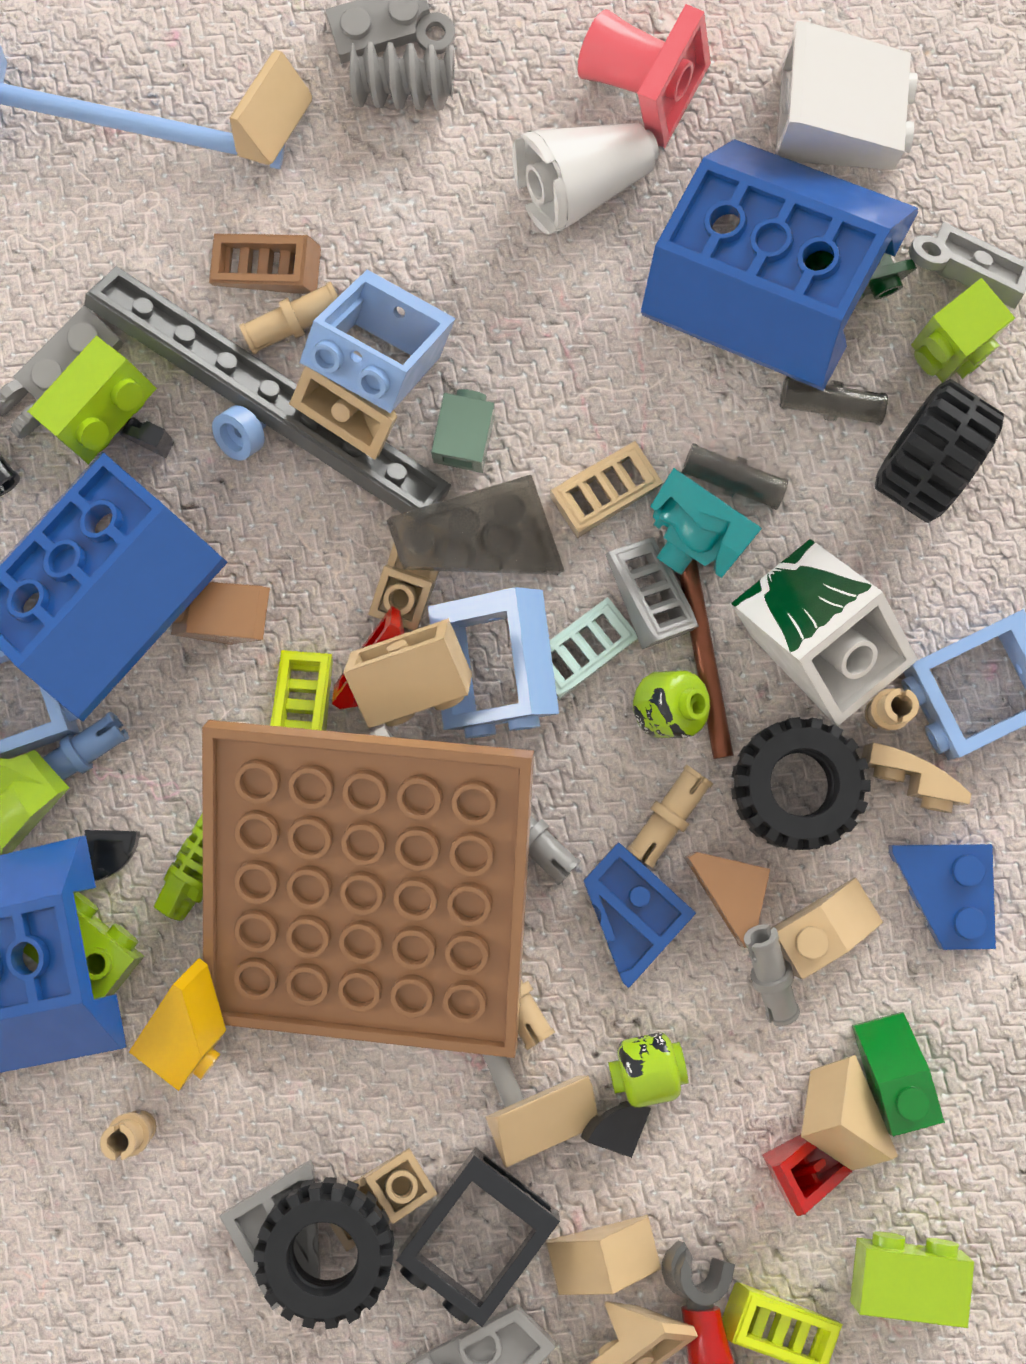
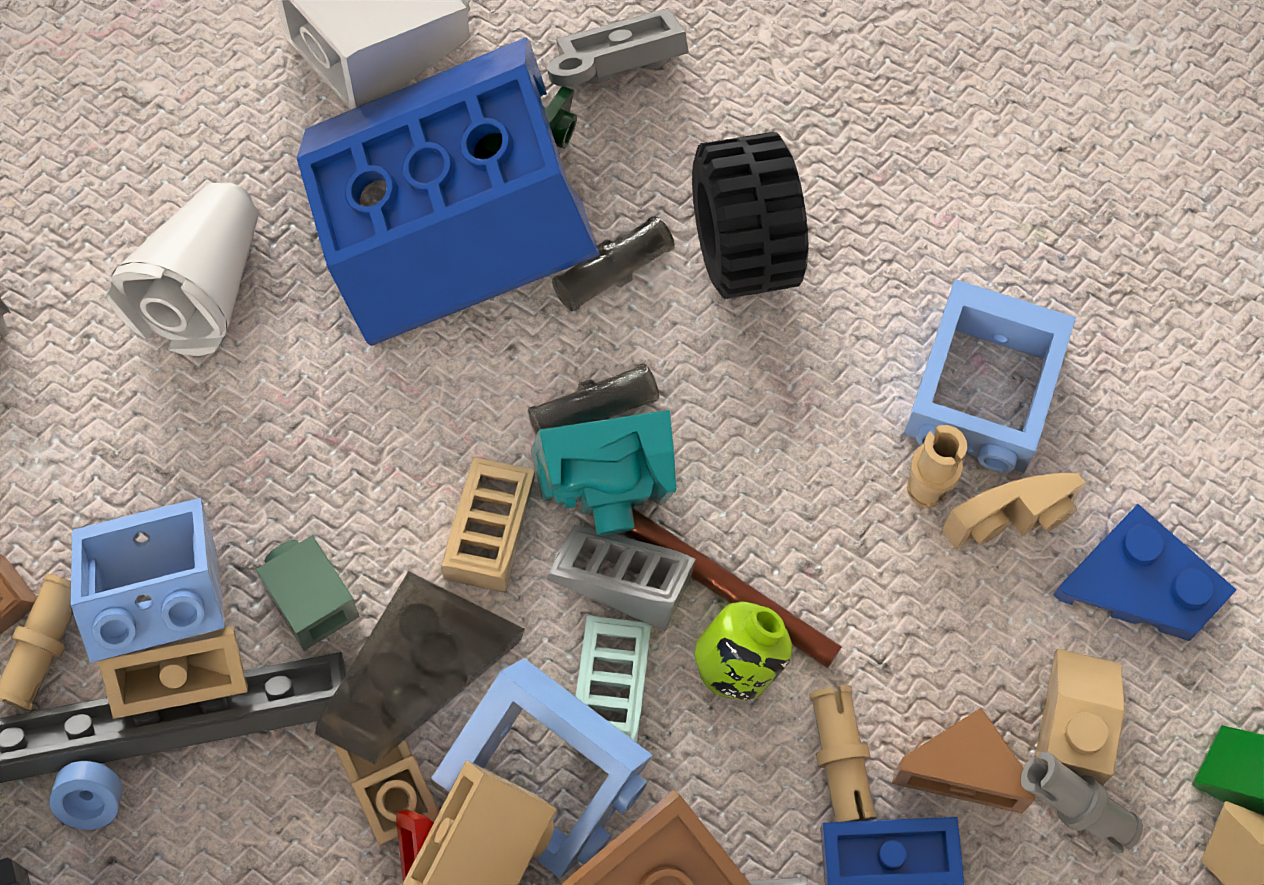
camera: 50 degrees left, 15 degrees down
coral plant [578,4,711,148] -> none
white slope [731,539,918,726] -> none
black tyre [731,717,871,850] -> none
lime brick [911,278,1015,383] -> none

